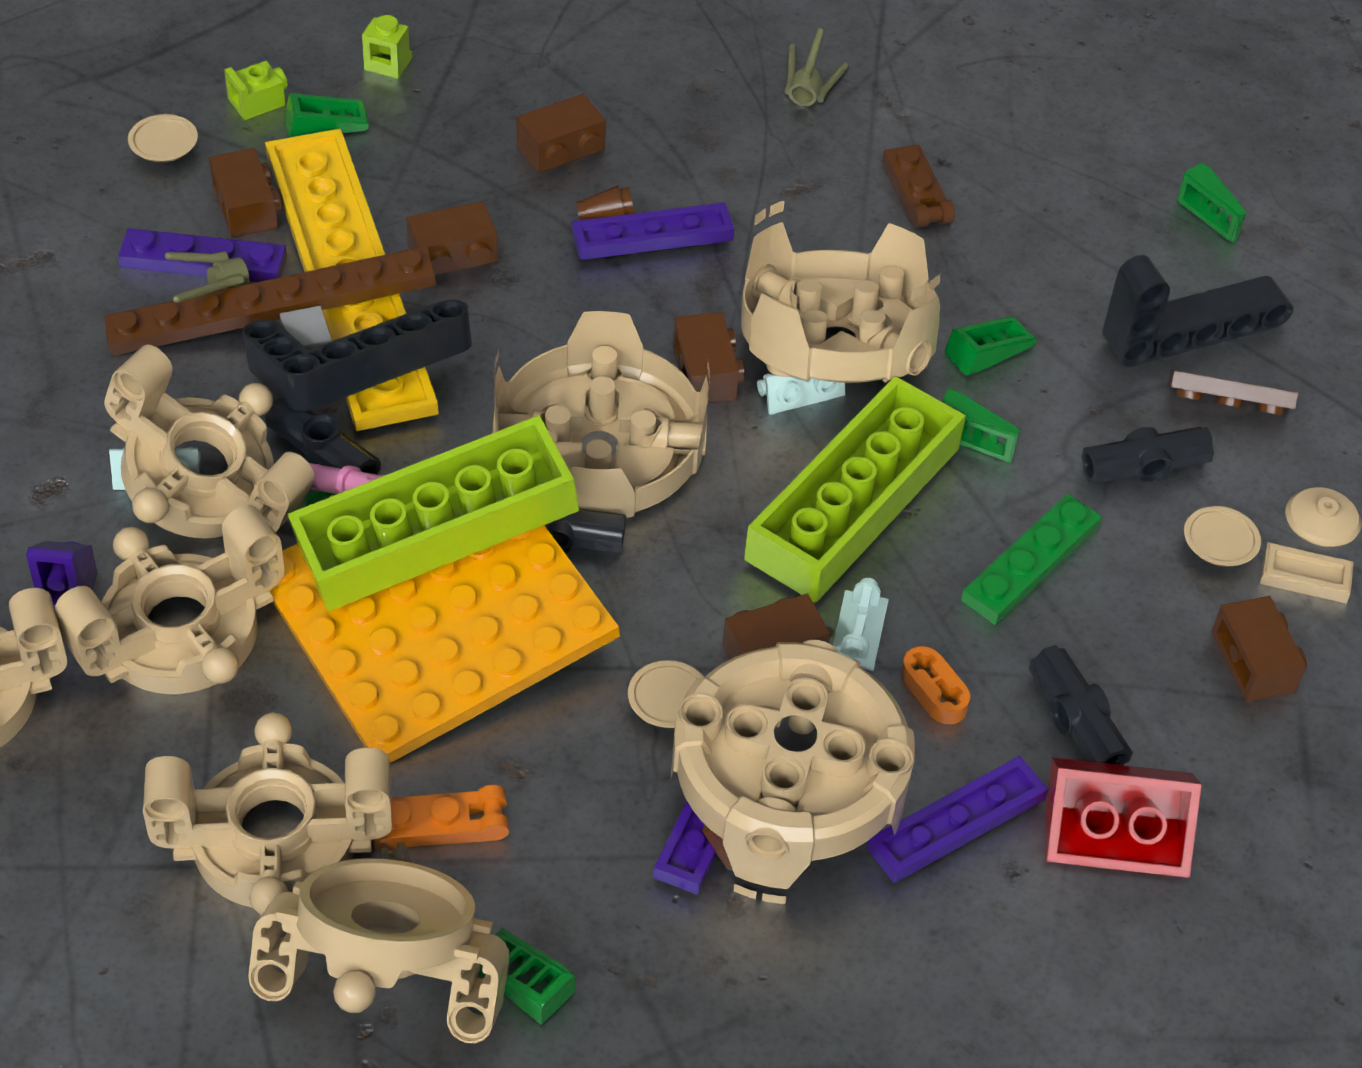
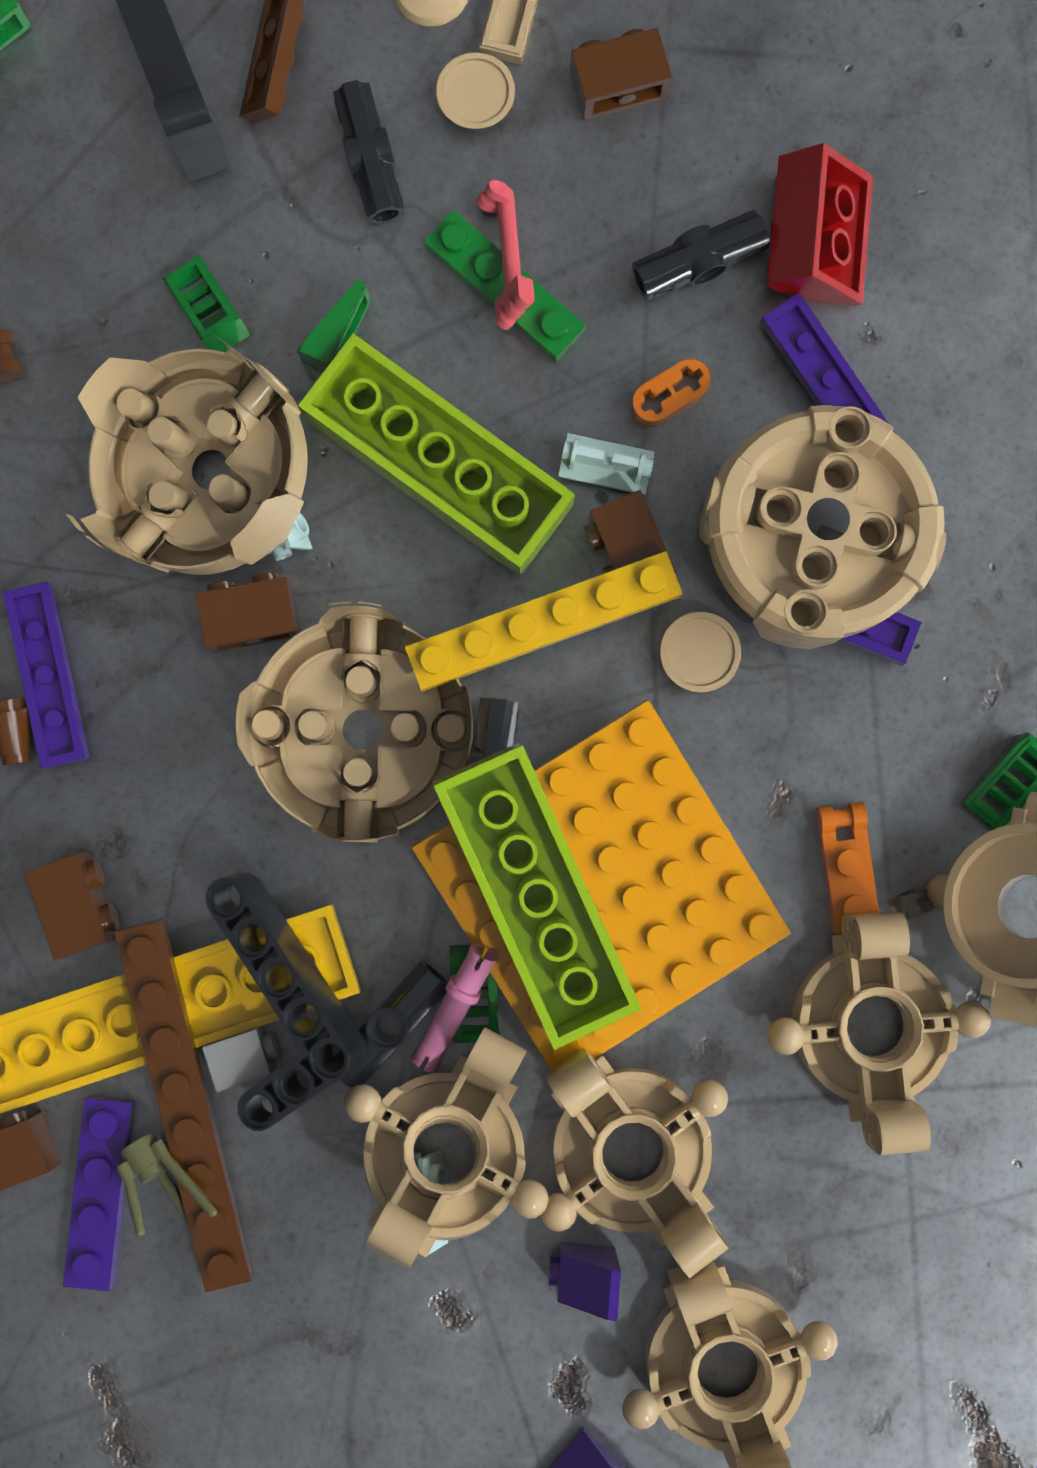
camera: 90 degrees left, 35 degrees up
none -> yellow plate [405,551,683,692]
none -> coral hinge [476,180,535,330]

